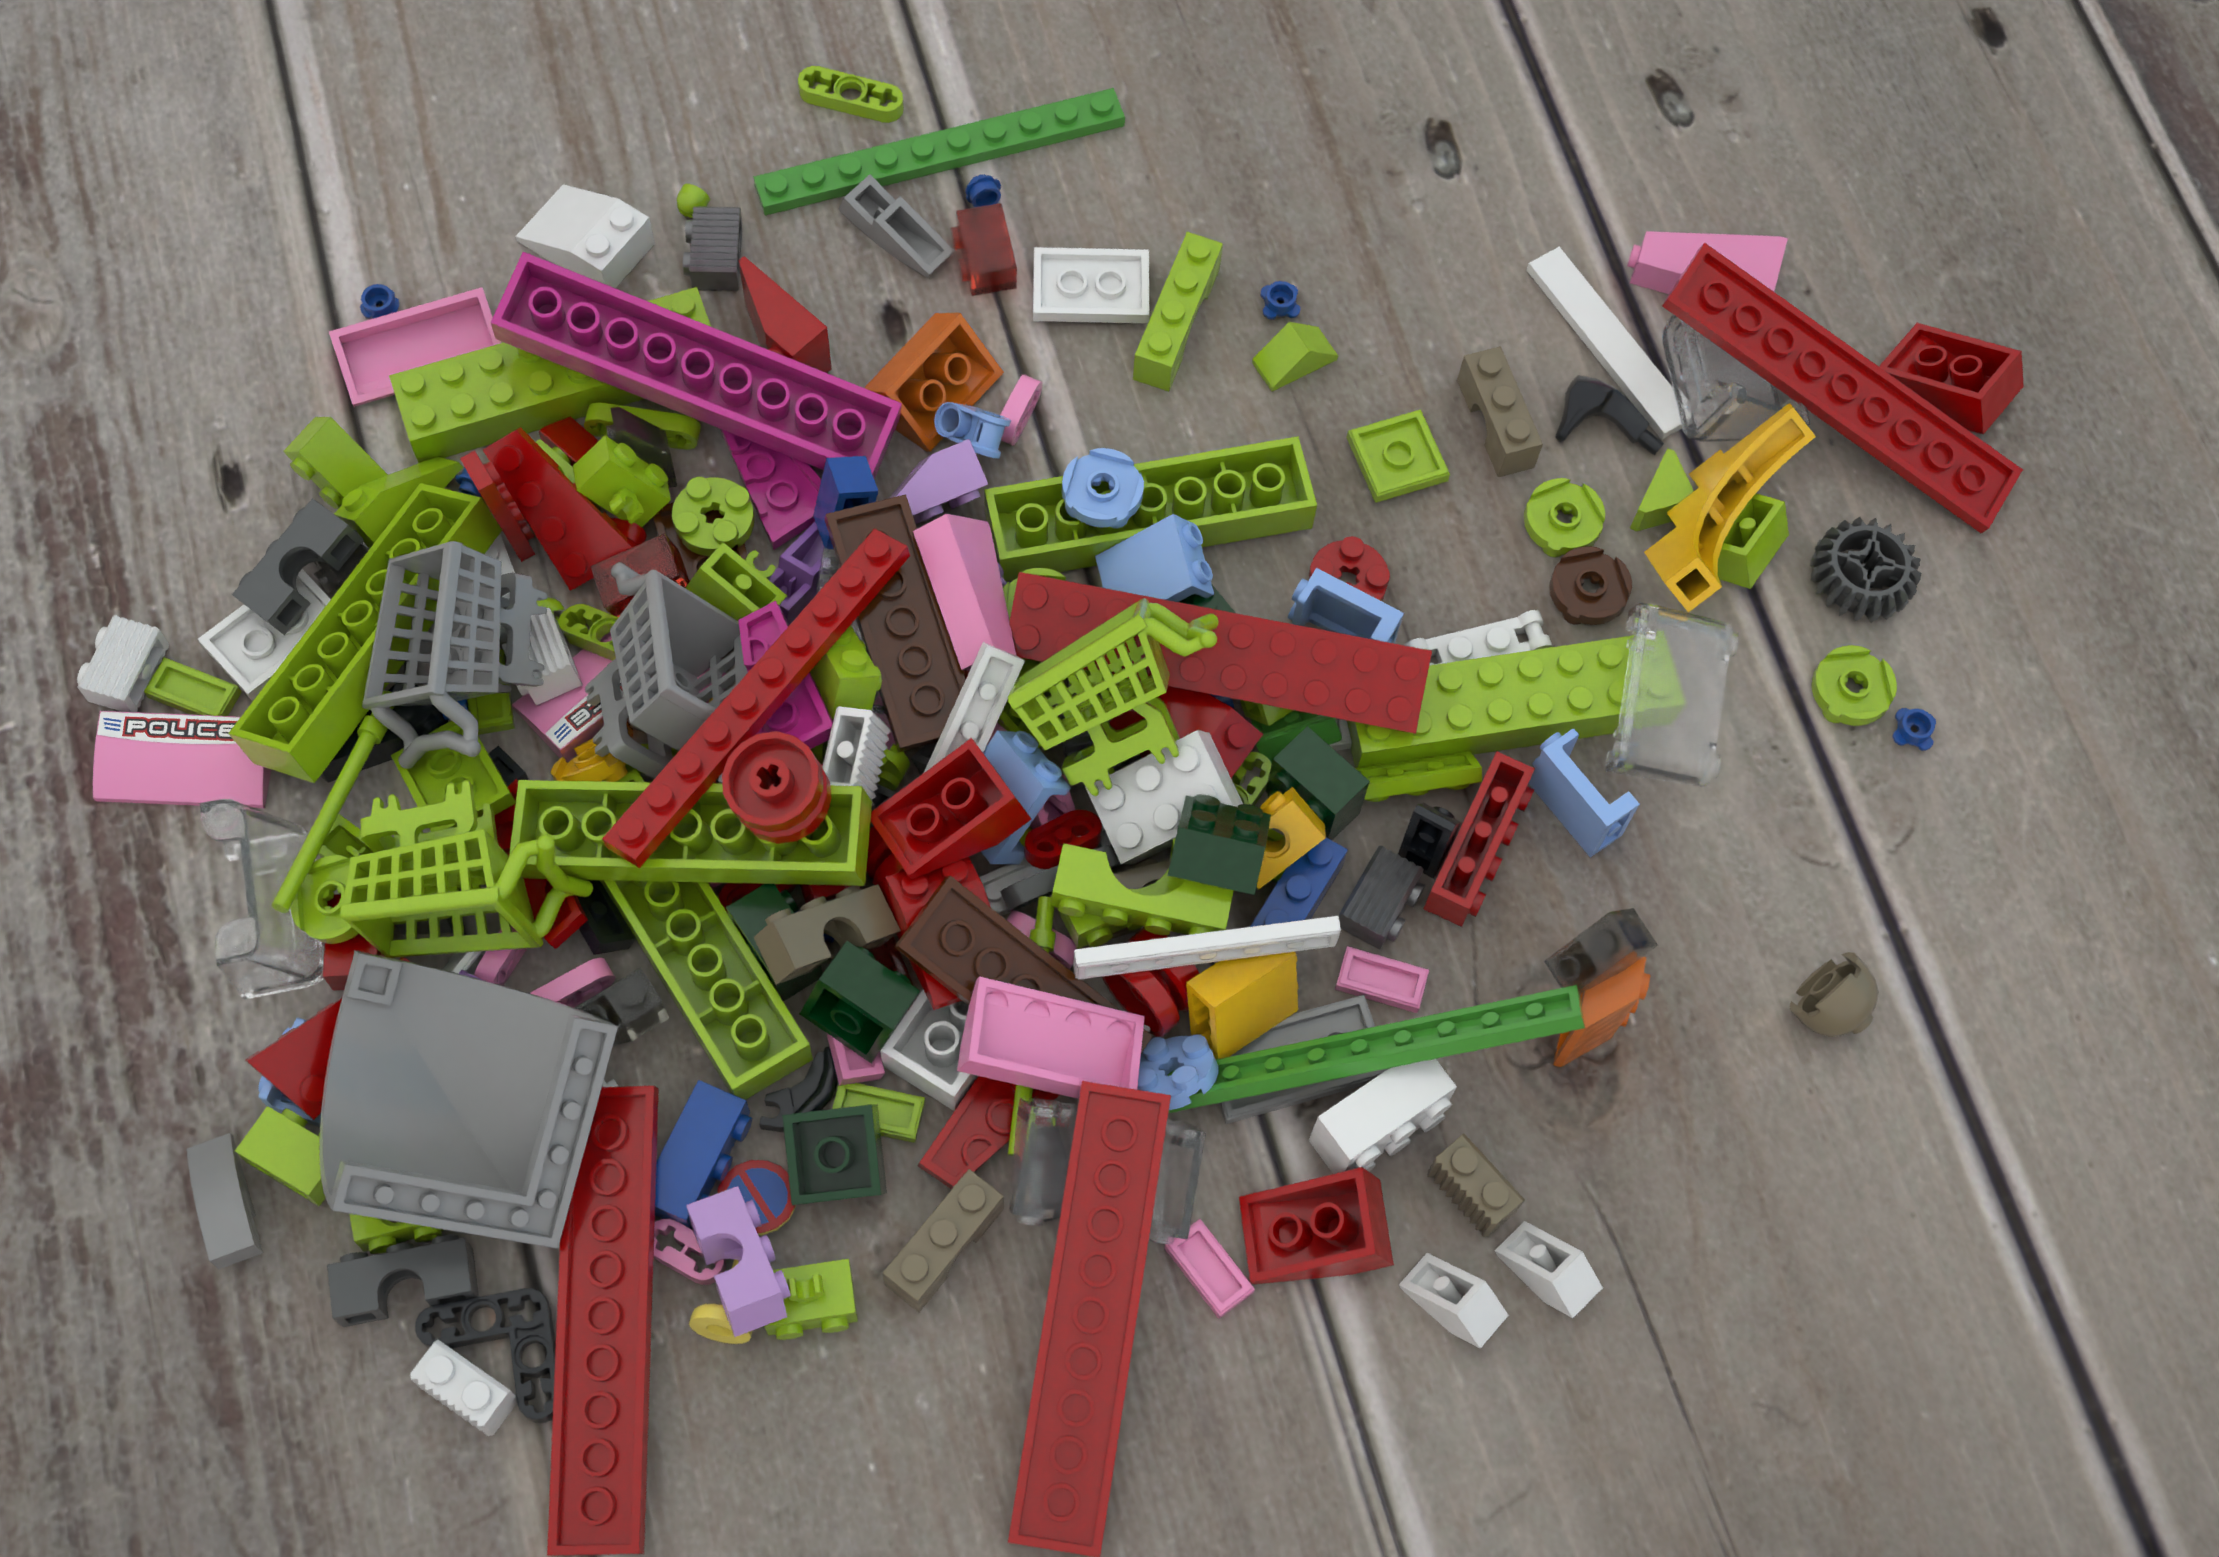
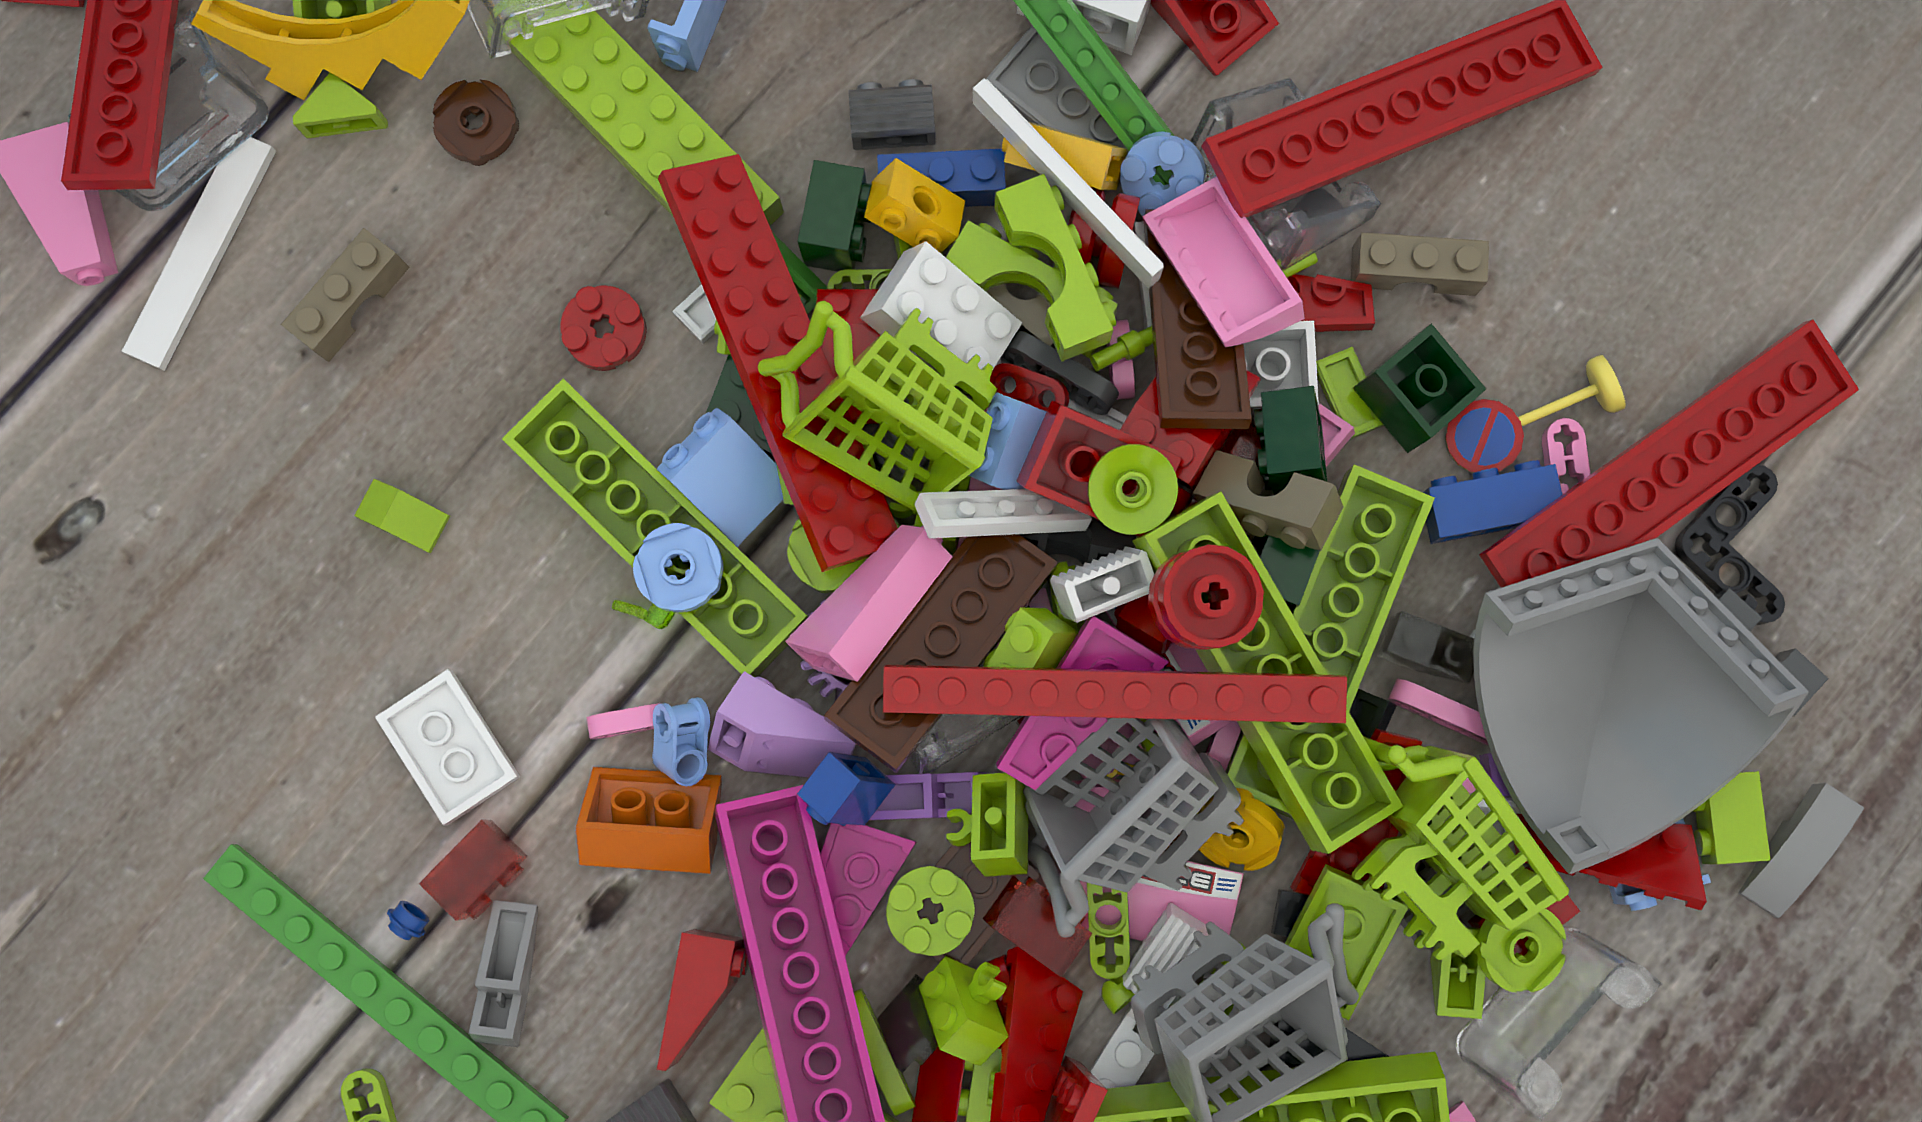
camera: 115 degrees left, 15 degrees up
lime bar [271,691,394,913] -> none
white brick [410,1339,517,1436] -> none
lavender arch [686,1186,791,1337] -> none
black piece [759,1046,838,1132] -> none
lime brick [764,1259,858,1340] -> none
lime arch [1133,232,1223,392] -> none
bright pink tile [1164,1219,1255,1319] -> none
dark green brick [1168,794,1271,895] -> none
blue plate [1260,281,1301,319] -> none
light blue panel [1288,568,1404,644] -> none
bright pink tile [1335,946,1429,1013] -> none
lime plate [1346,409,1450,503] -> none
lime plate [1355,751,1482,802] -> none
black slope [1398,803,1462,878] -> none
white plate [1404,610,1553,665] -> none
red brick [1423,751,1535,927] -> none
lime plate [1524,478,1605,558] -> none
black animal [1555,375,1664,455] -> none
none -> lime dish [1088,444,1178,535]

